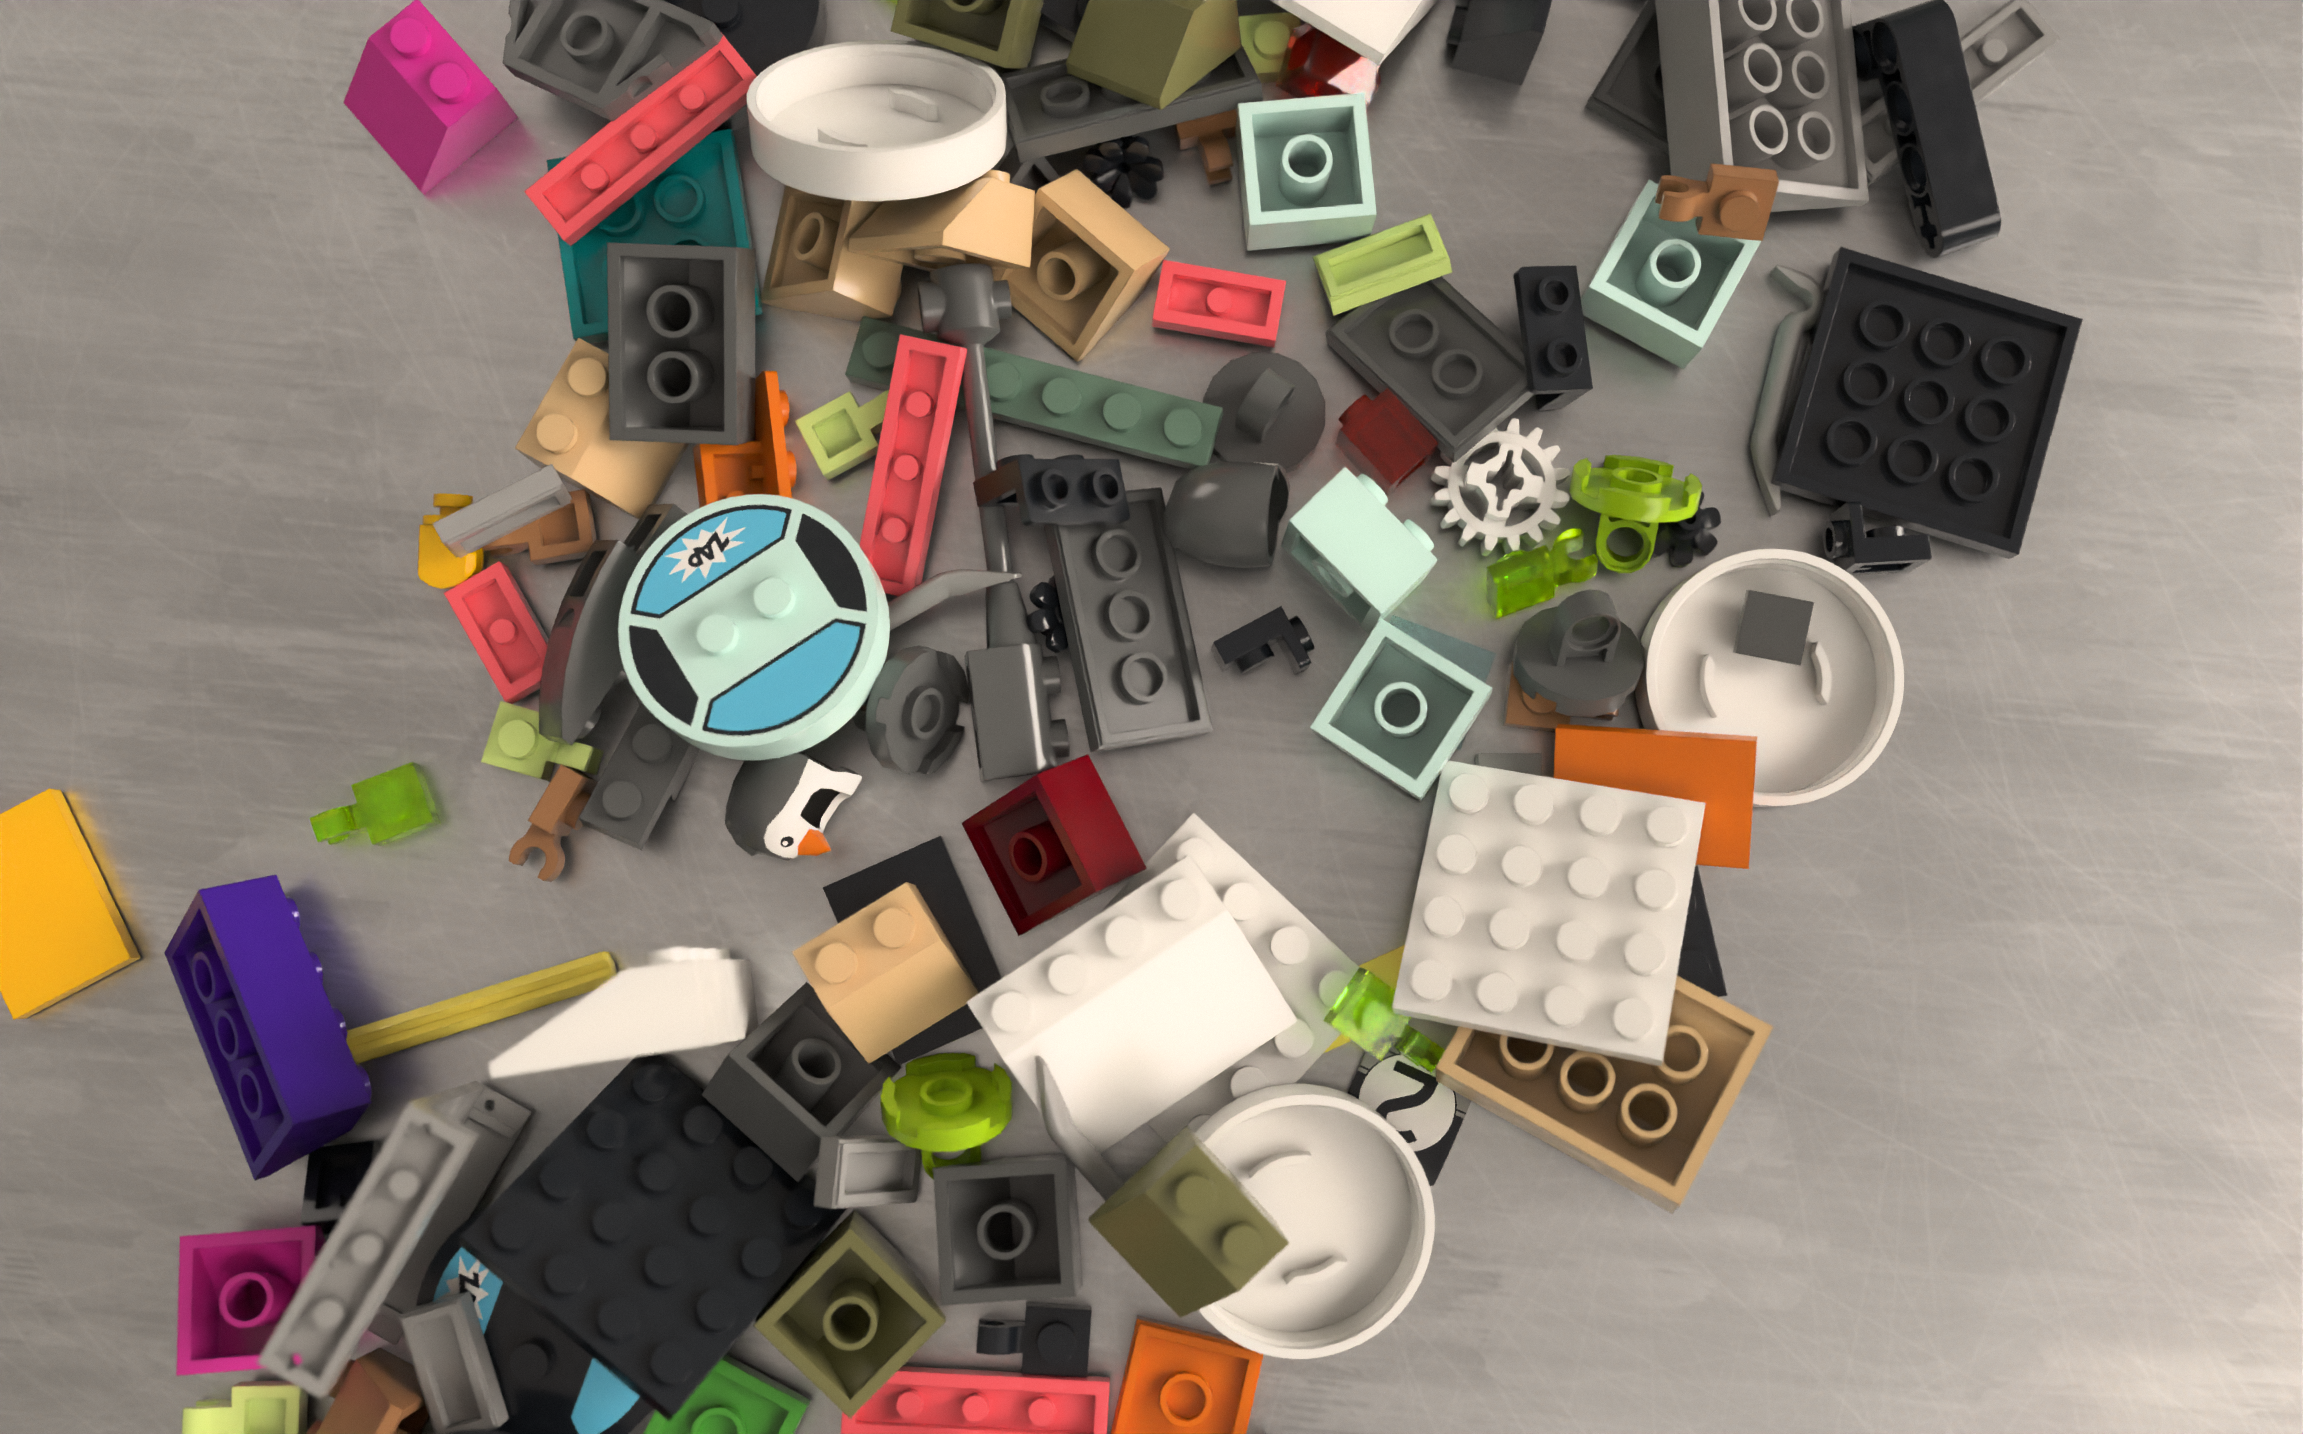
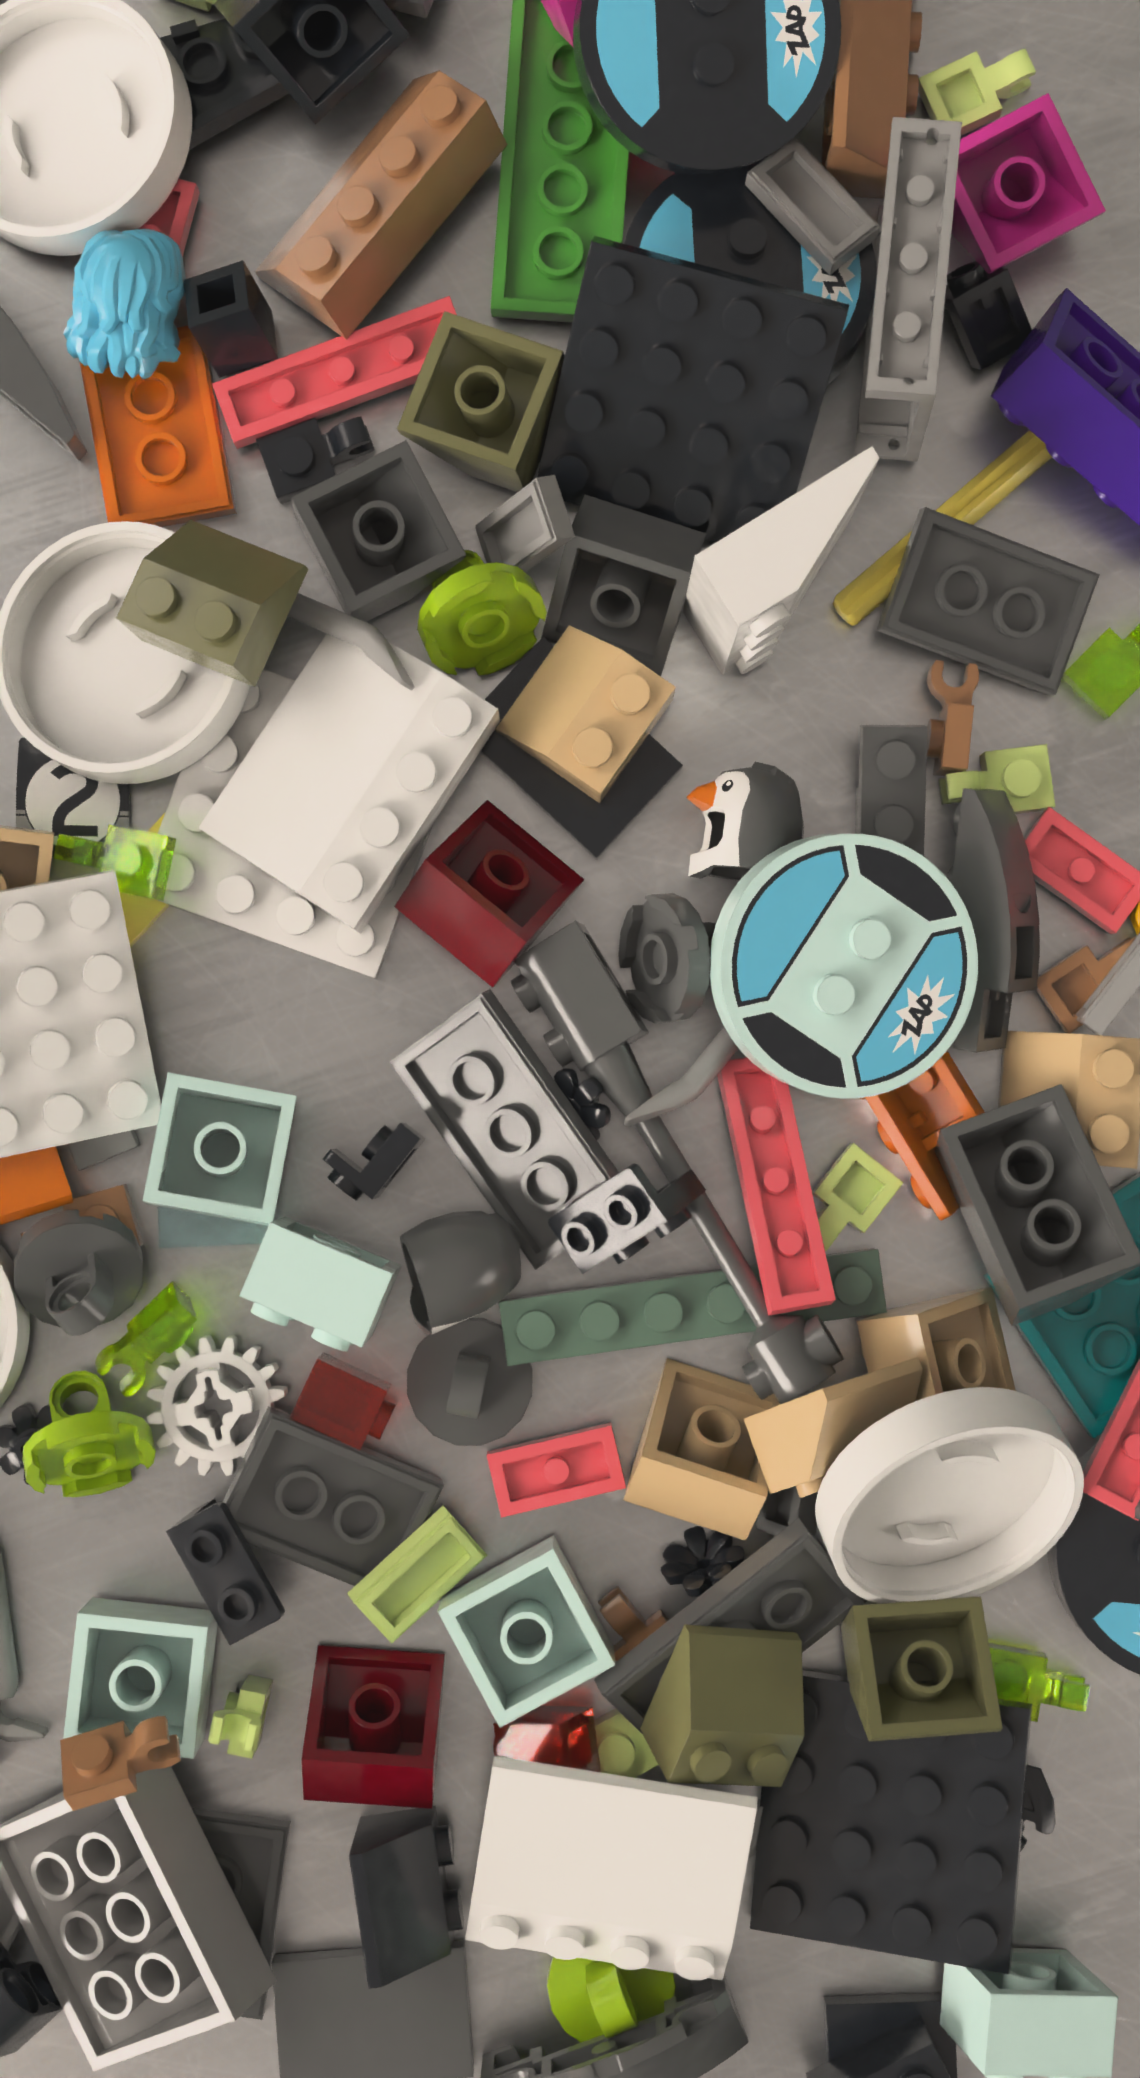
camera: 160 degrees right, 5 degrees up
none -> yellowish green plate [208,1675,273,1759]
none -> dark red slope [301,1645,445,1809]
none -> dark grey tile [877,507,1100,696]

